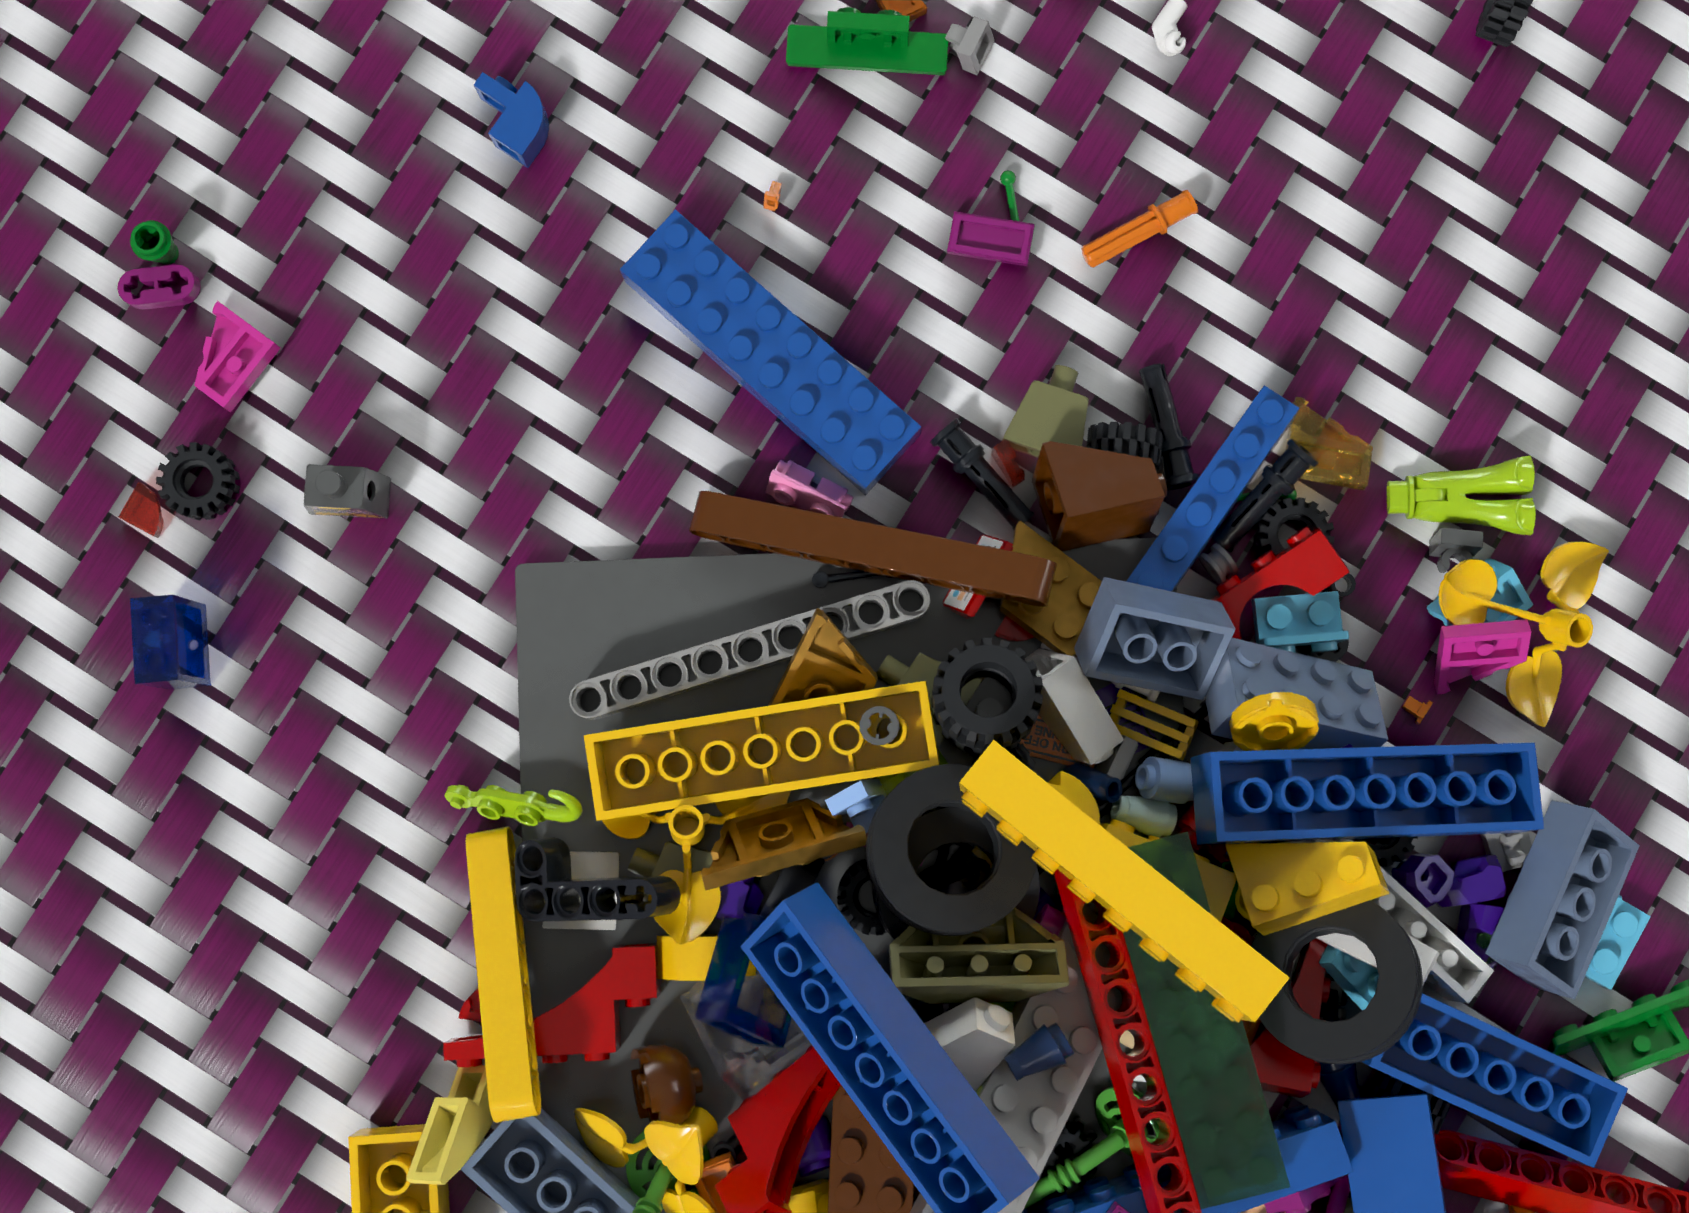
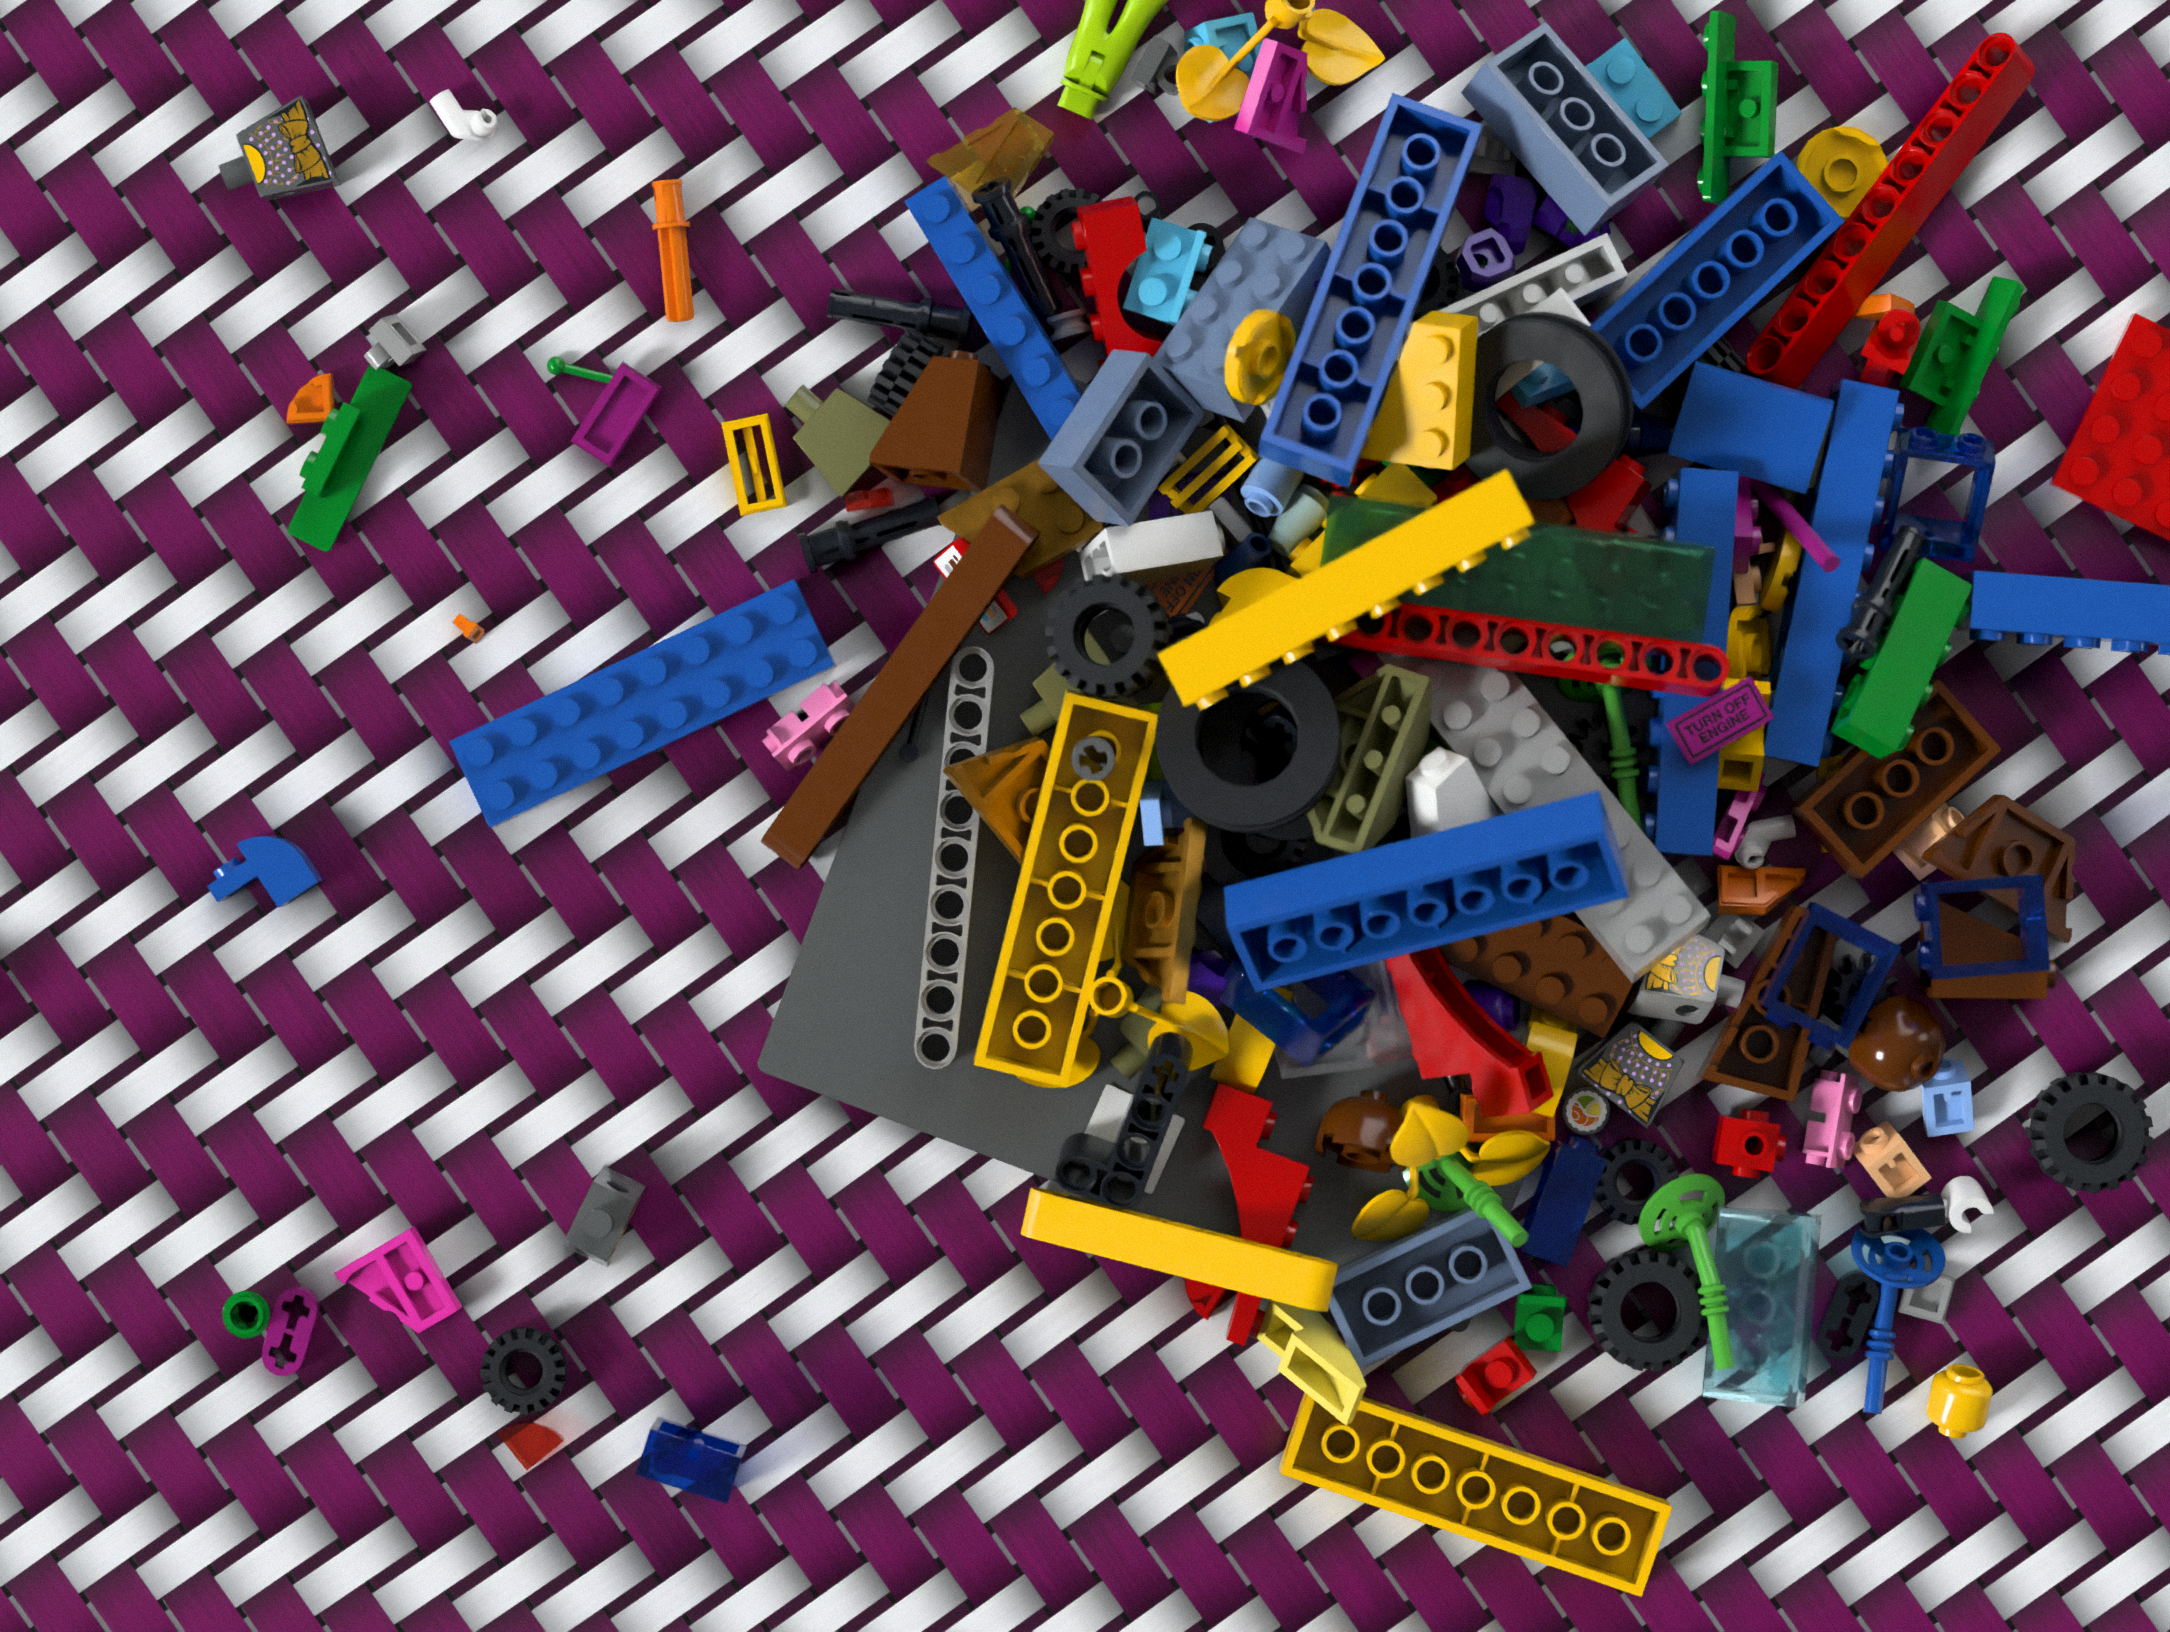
camera: 75 degrees left, 5 degrees up
lime piece [444,785,583,826] -> none
dark blue cone [1004,1022,1074,1081] -> none
orange piece [1402,696,1433,725] -> none
none -> yellow tile [721,413,788,516]
none -> yellow tile [1795,126,1888,221]

